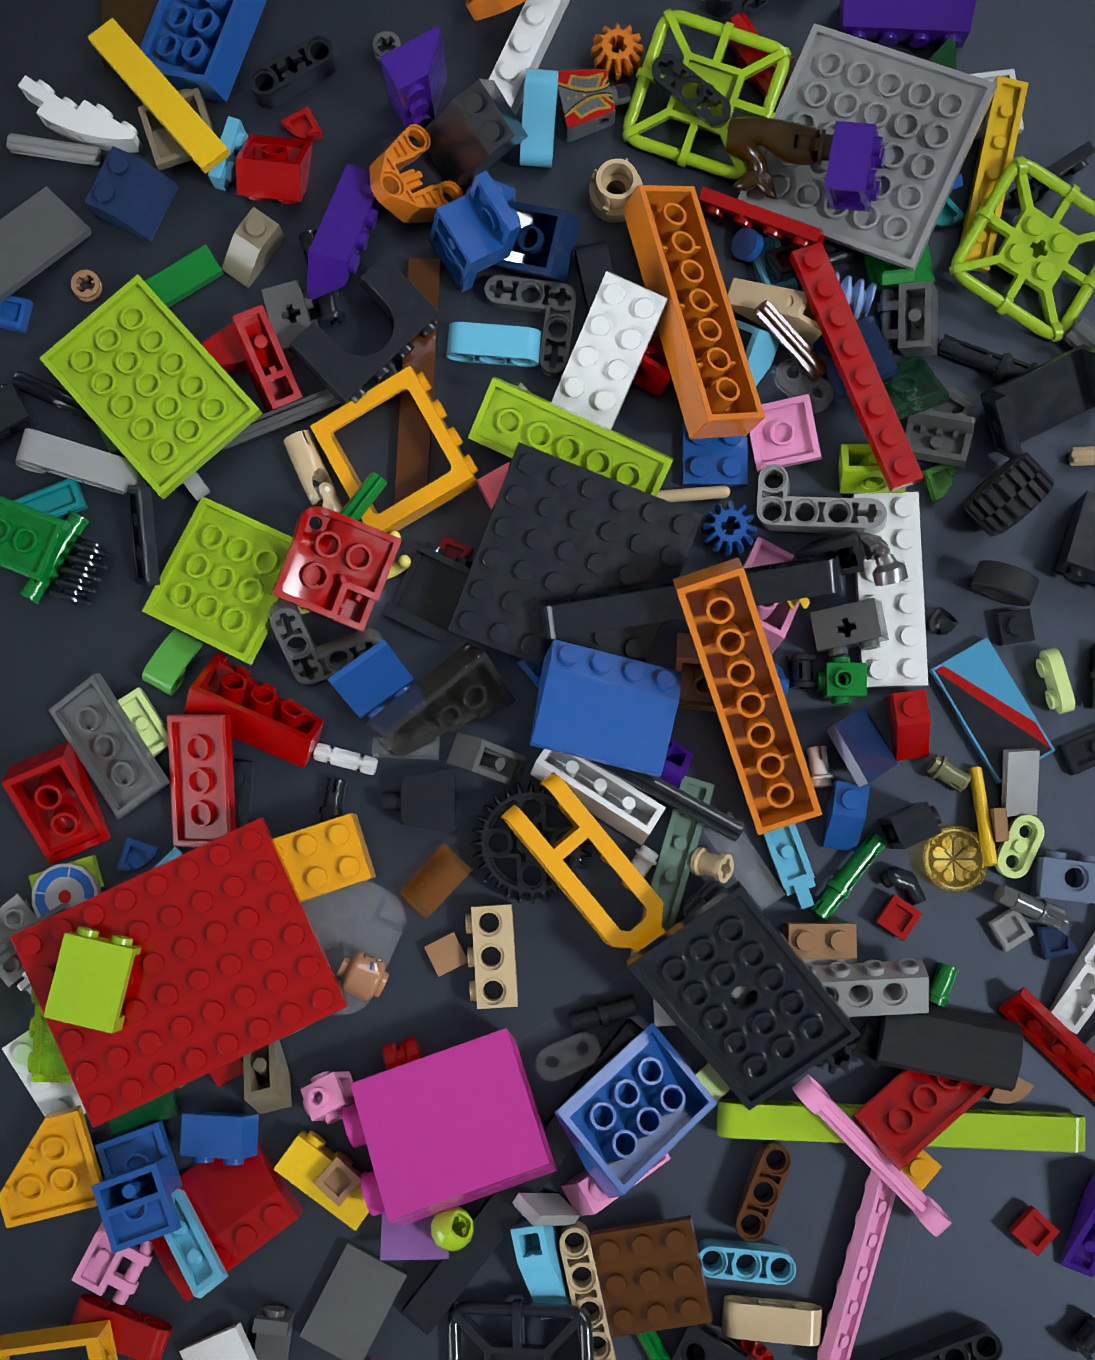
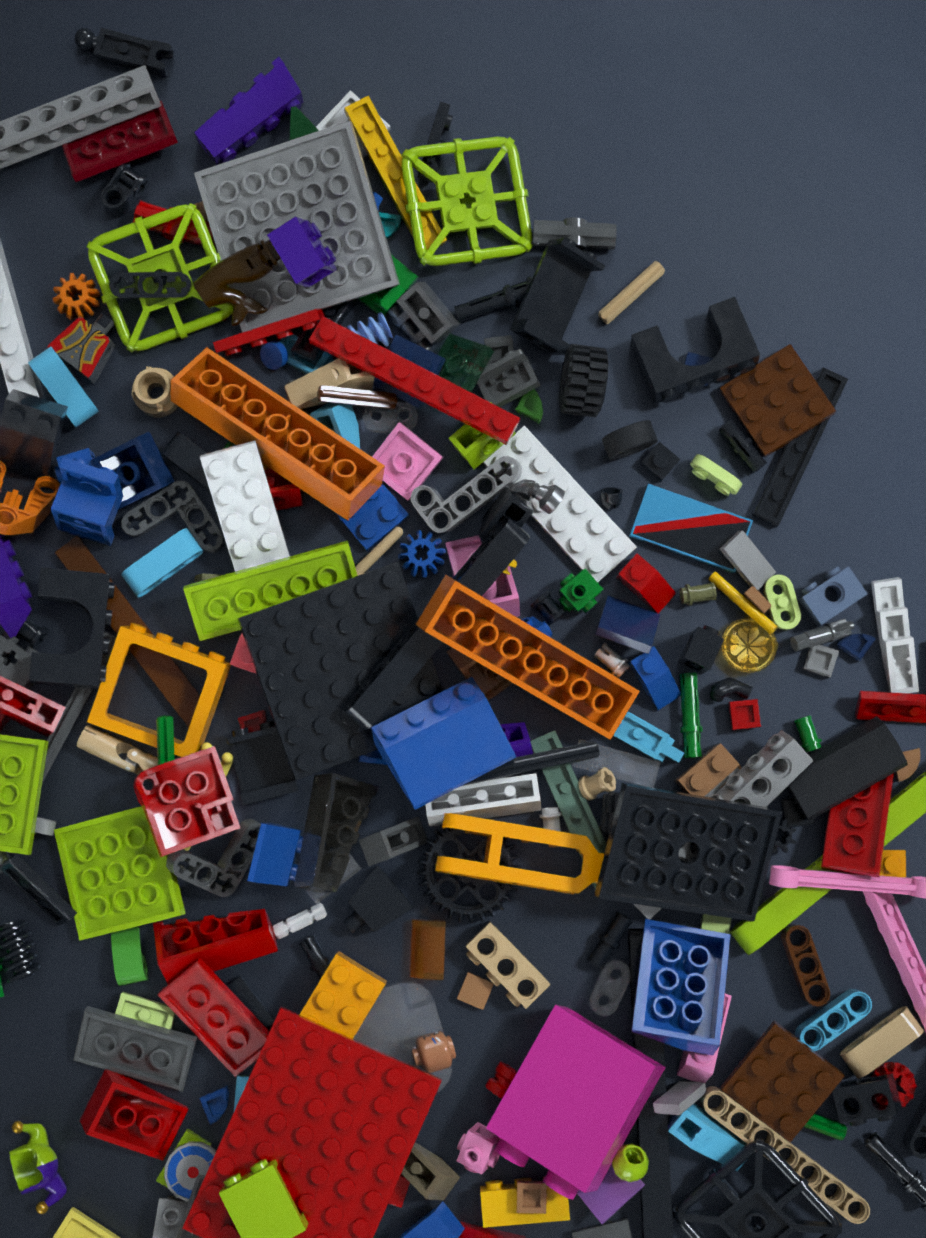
camera: 45 degrees left, 0 degrees up
dark grey brick [810,598,889,658] -> none

